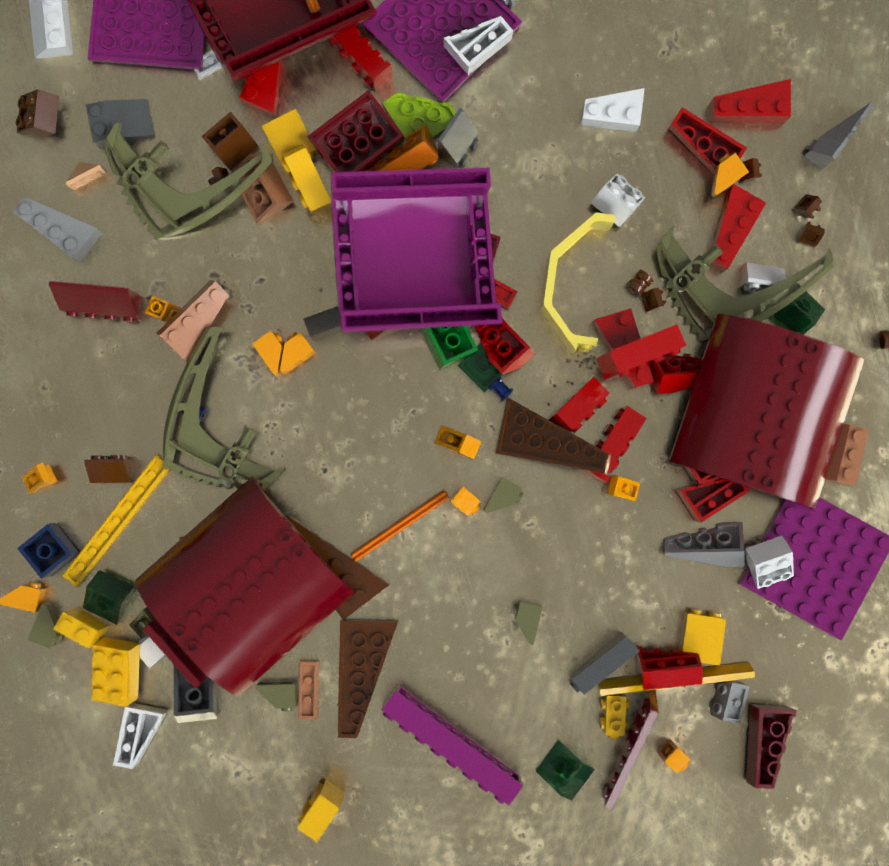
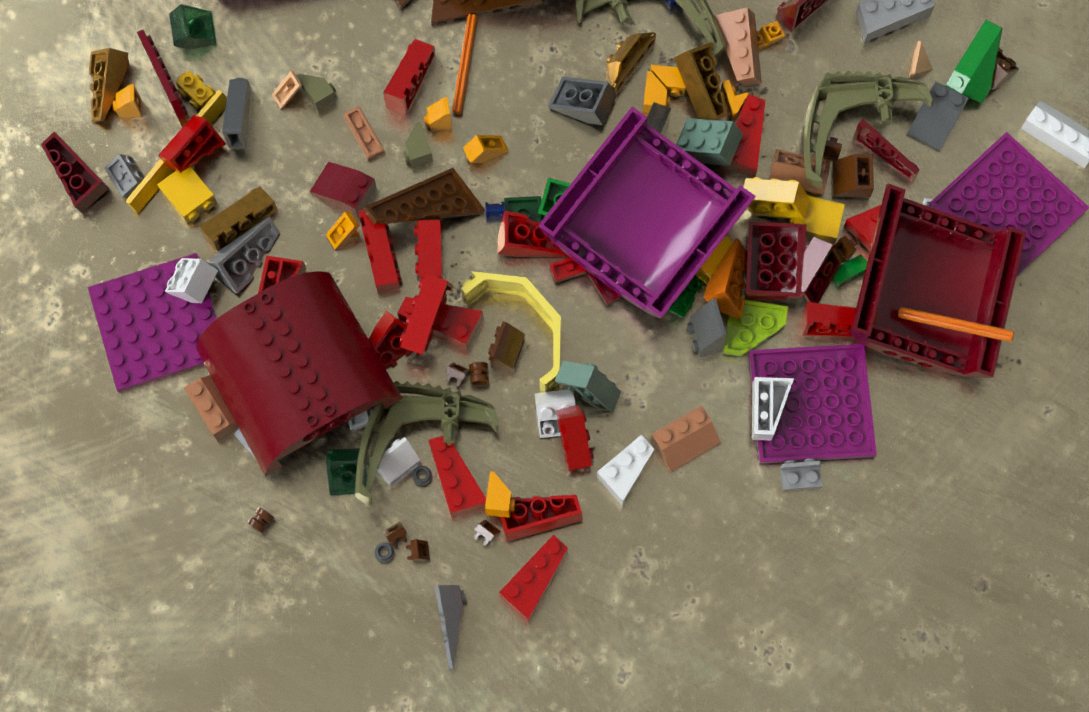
camera: 135 degrees right, 15 degrees down
none -> pearl gold wedge [89,48,129,122]
none -> pearl gold wedge [199,186,277,252]
none -> light nougat slope [272,71,302,109]
none -> dark red slope [310,161,376,217]
none -> nougat tile [343,106,385,161]
none -> dark grey plate [374,542,394,563]
none -> red wedge [383,39,436,116]
none -> dark grey plate [412,466,432,486]
none -> reddish brown slope [488,321,525,374]
none -> dark grey slope [548,77,617,125]
none -> sand green wedge [555,361,621,412]
none -> red wedge [556,405,594,471]
none -> pearl gold wedge [606,32,656,94]
none -> nougat slope [651,405,721,472]
none -> pearl gold wedge [674,42,728,120]
none -> sand green brick [676,118,743,166]
none -> red wedge [720,94,766,178]
none -> light orange slope [721,80,749,121]
none -> dark red slope [801,237,843,303]
none -> green slope [833,254,868,288]
none -> reddish brown tile [834,236,858,262]
none -> dark red wing [853,118,920,182]
none -> green wedge [946,19,1003,103]

